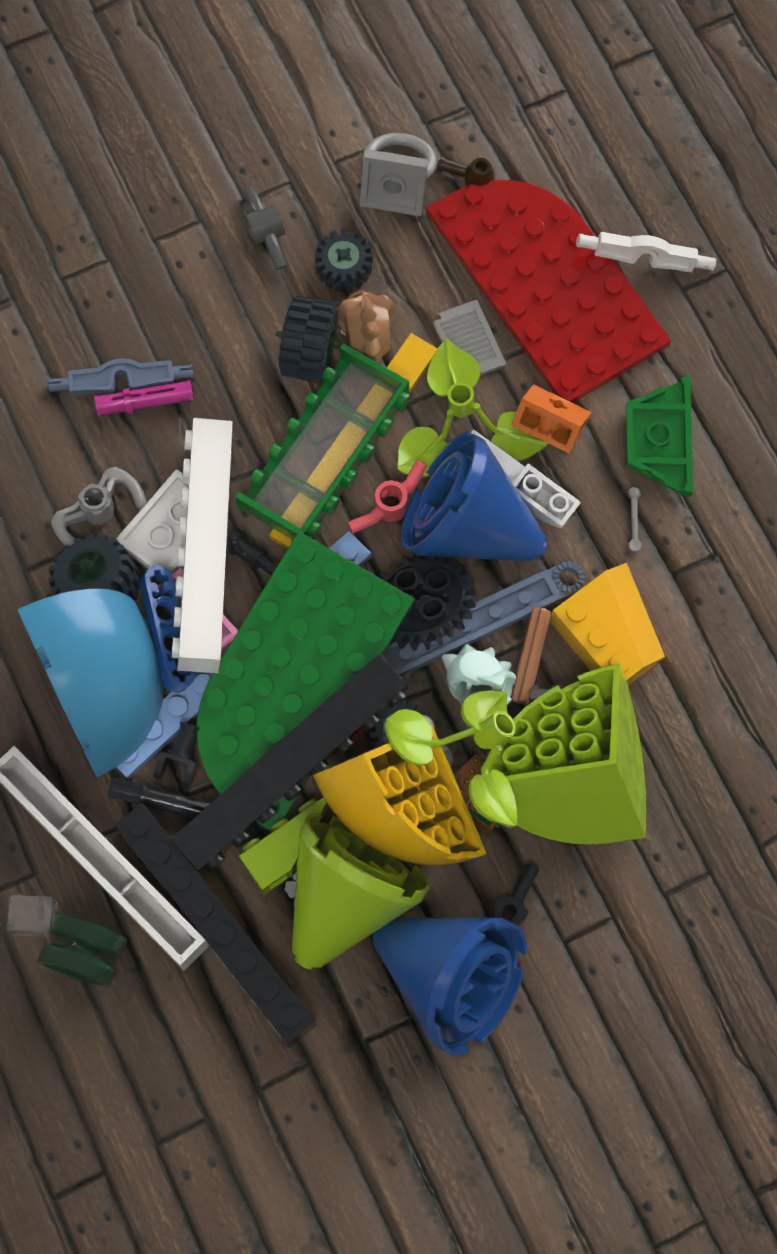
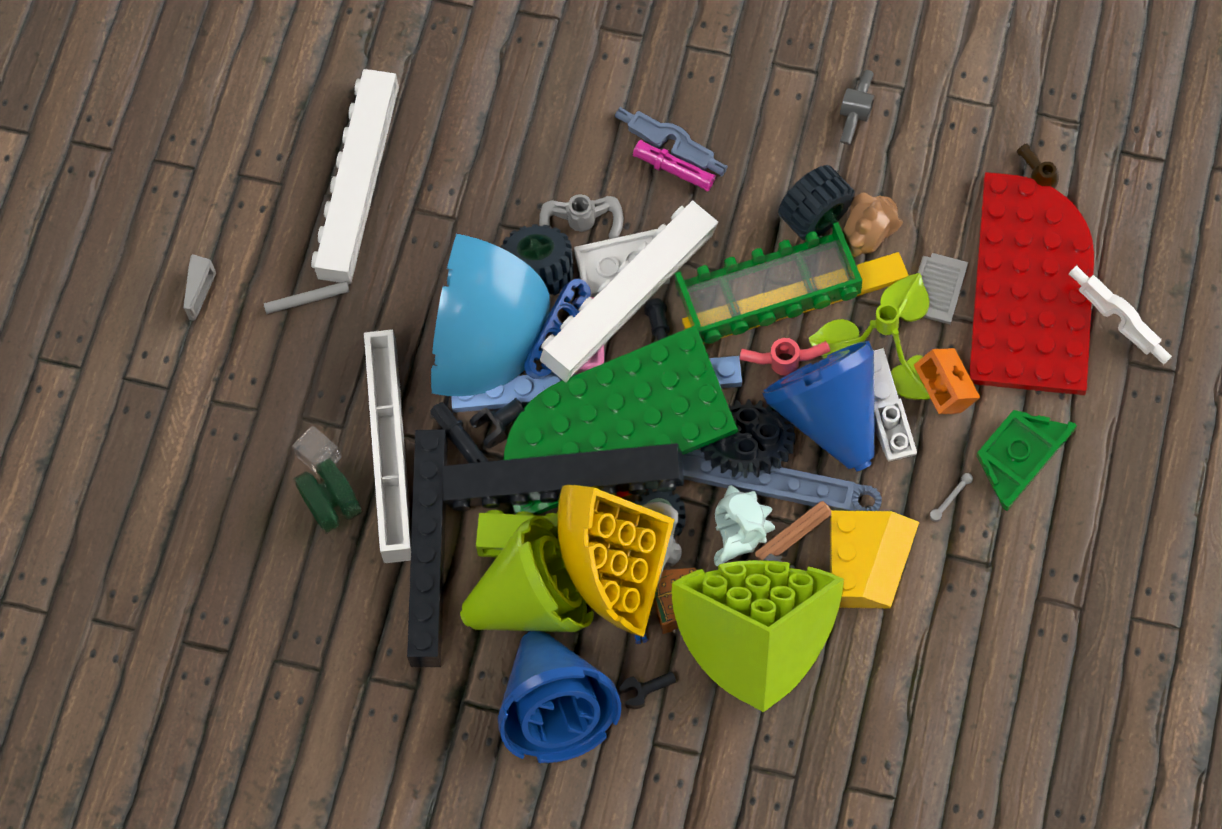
camera: 45 degrees right, 5 degrees down
black wheel [315,229,372,292] -> none
light grey tile [360,133,437,217] -> none
lime plant [385,691,517,828] -> none

